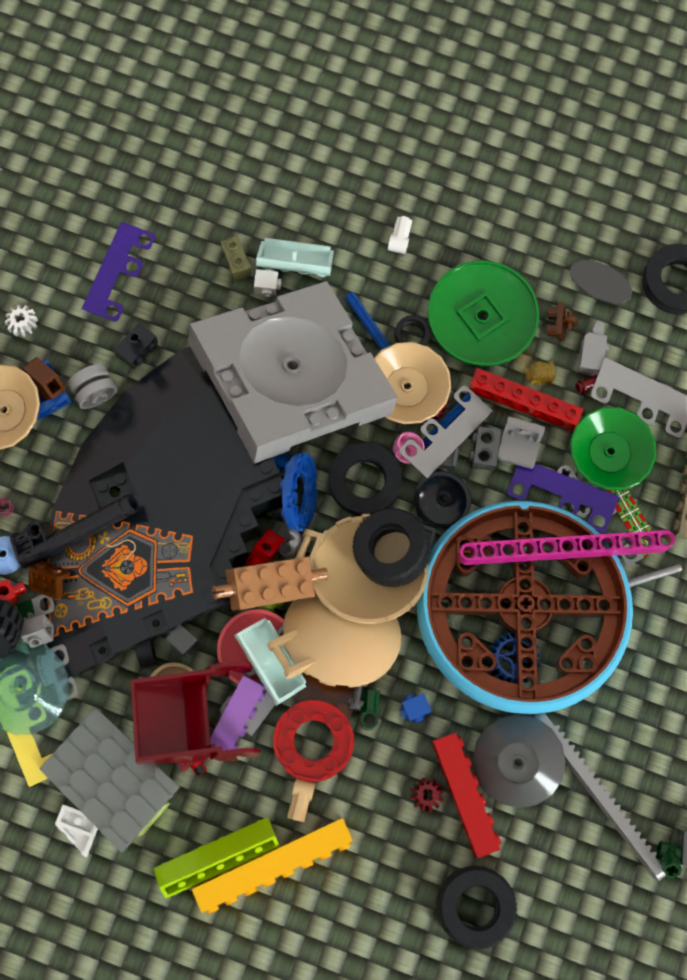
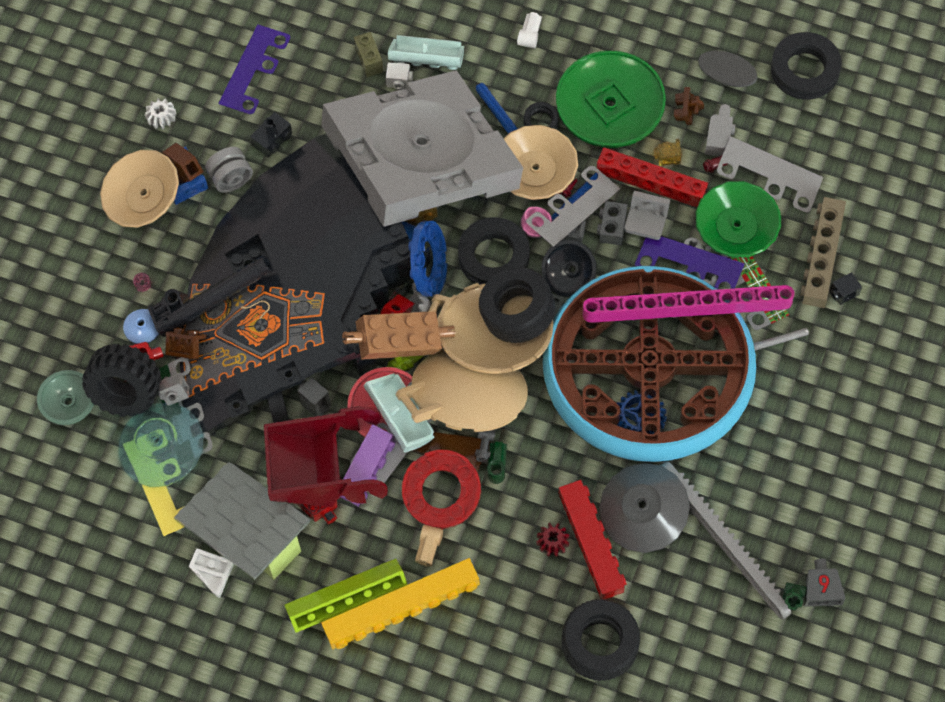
camera: 10 degrees right, 10 degrees down
blue brick [399,693,432,724] -> none

